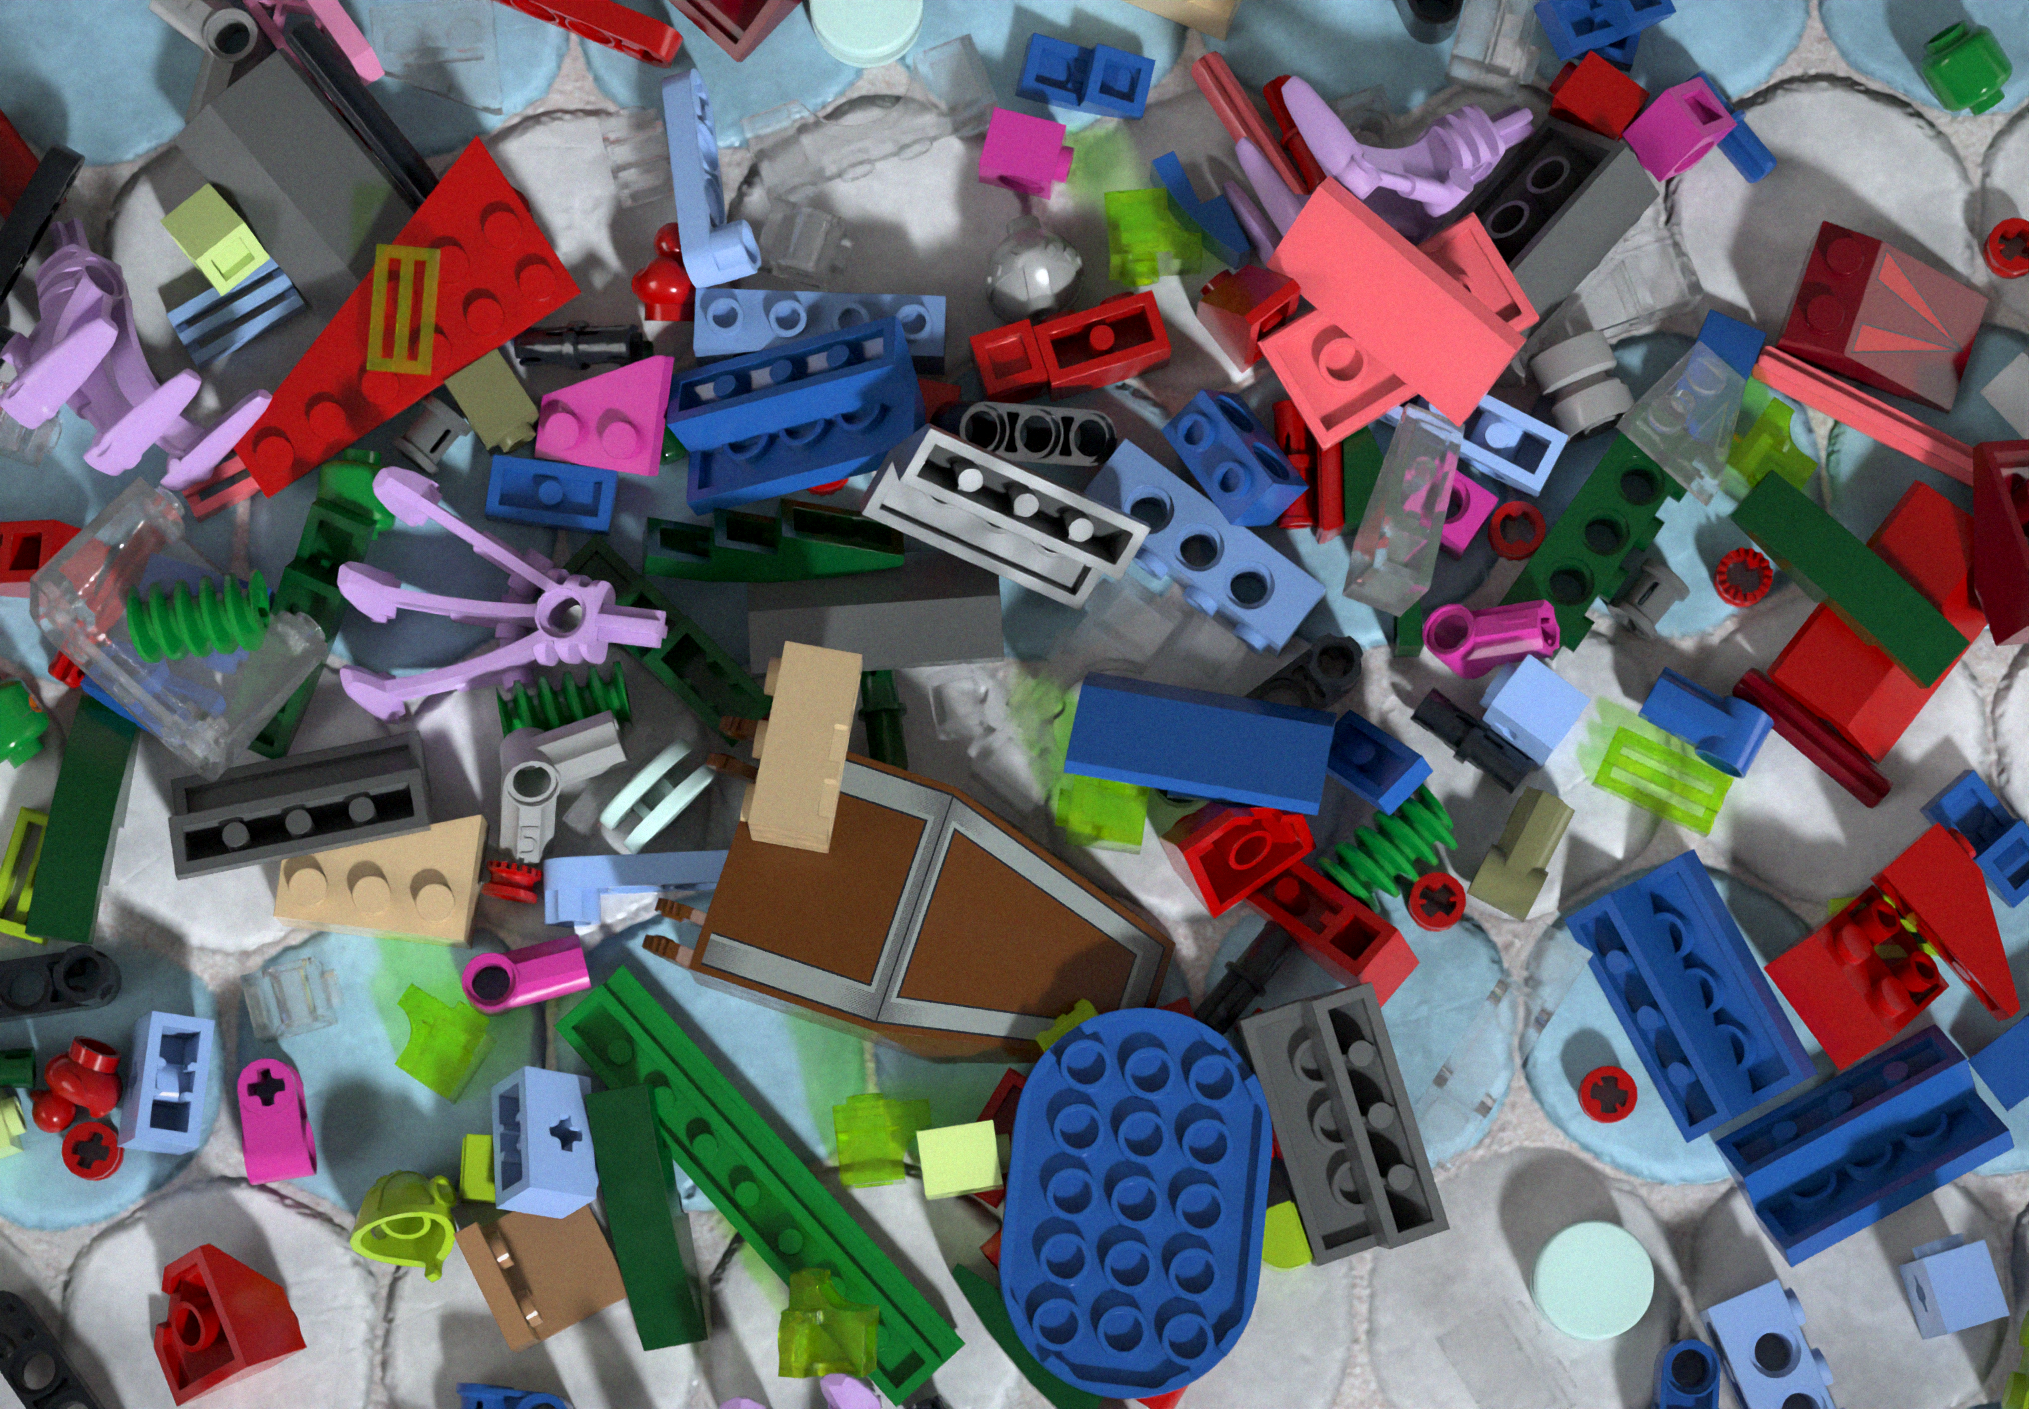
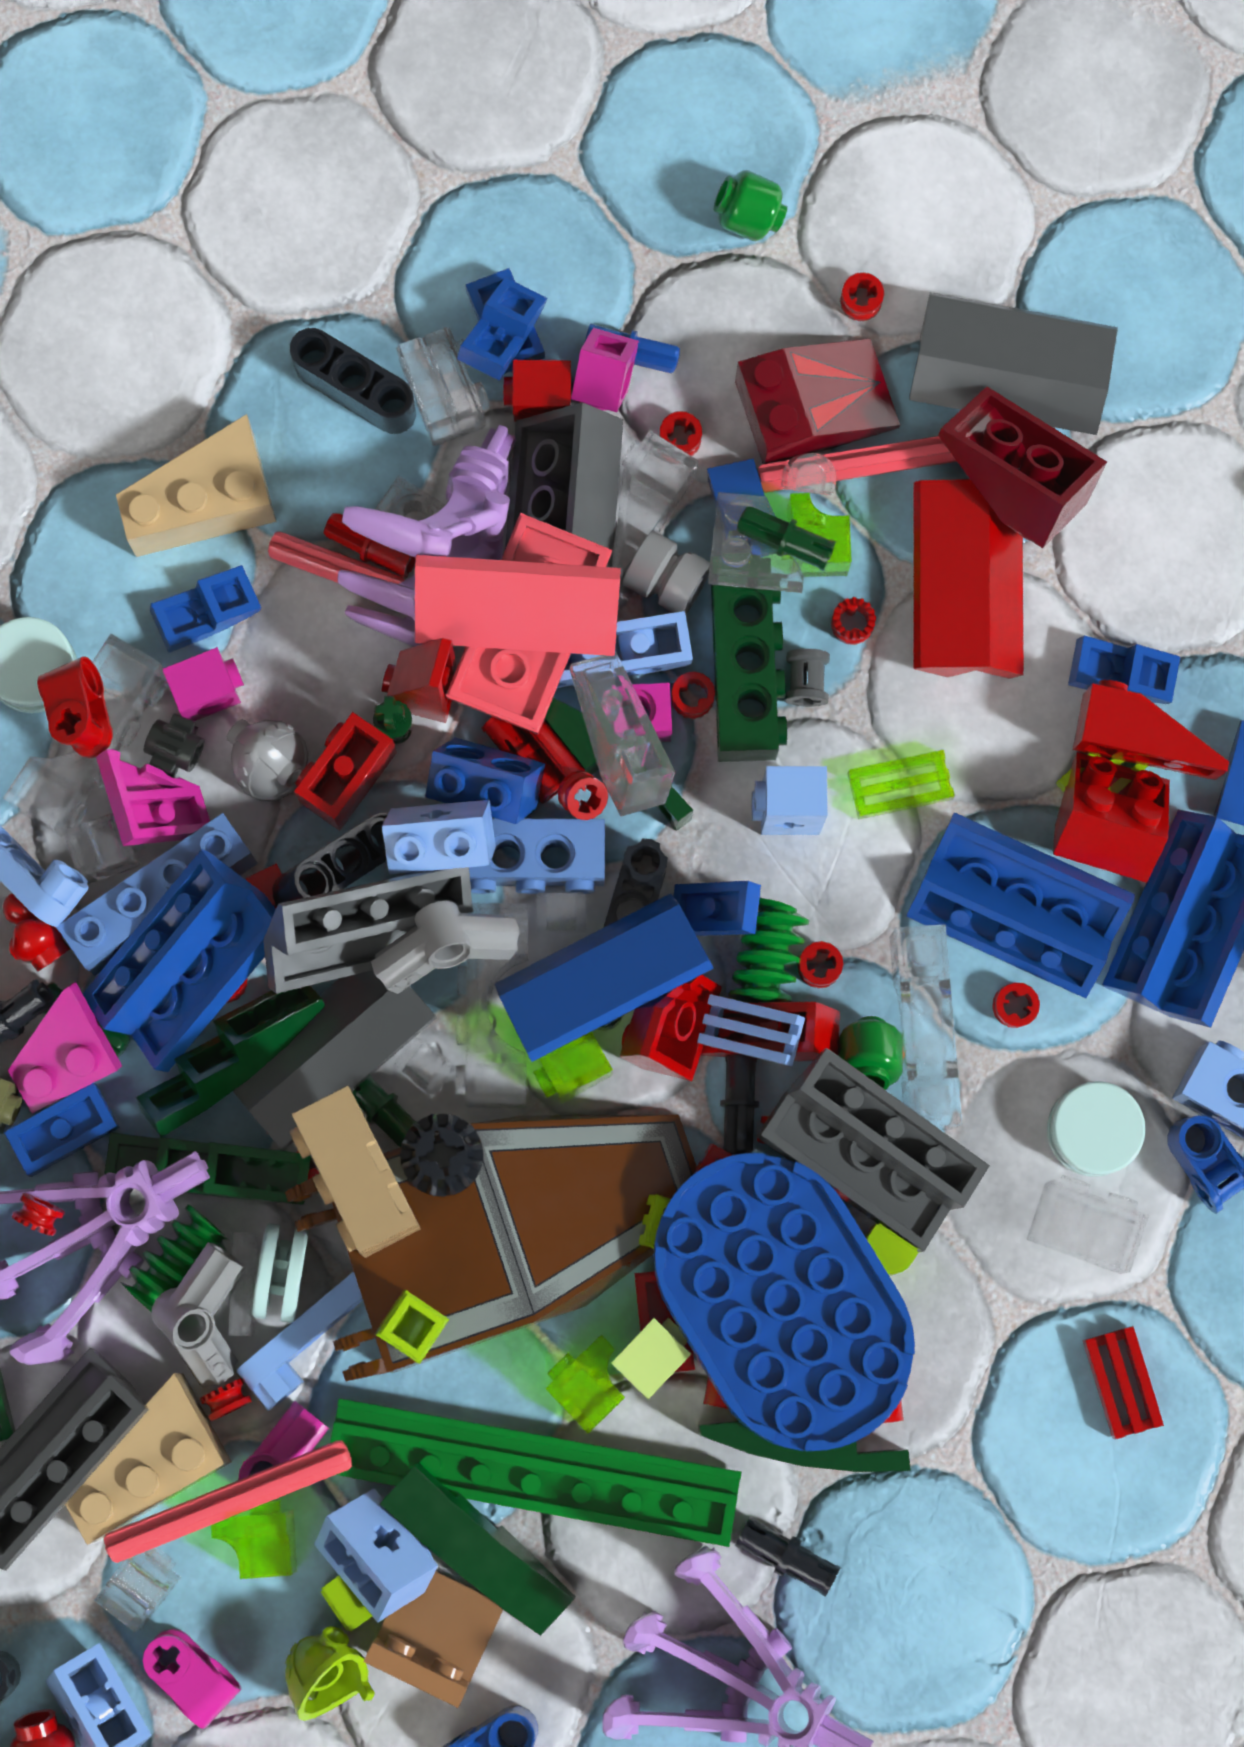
camera: 40 degrees left, 0 degrees up
clear neon green brick [778,1267,879,1379] -> none
red brick [969,318,1048,404] -> none
clear neon green brick [1103,187,1203,287] -> none
blue slope [1150,151,1251,270] -> none
black pin [1410,687,1535,795] -> none
dark pink piece [1422,599,1560,679] -> none
olive piece [1467,786,1575,922] -> none
blue piece [1637,666,1774,779] -> none
dark green slope [1727,470,1971,689] -> none
dark red axle [1732,668,1893,809] -> none
none -> red bush [11,1193,65,1236]
none -> red piece [37,656,113,758]
none -> dark pink wing [96,749,210,846]
none -> coral axle [104,1440,352,1563]
none -> pearl dark grey gear [143,713,205,778]
none -> light grey piece [371,901,520,994]
none -> dark green axle [373,695,413,744]
none -> lime brick [375,1289,449,1364]
none -> light blue brick [382,800,496,874]
none -> black gear [400,1114,483,1197]
none -> red bush [558,771,608,820]
none -> red bush [659,411,702,460]
none -> light blue tile [697,994,805,1067]
none -> dark green axle [737,506,836,571]
none -> clear brick [781,453,837,495]
none -> green head [838,1016,904,1090]

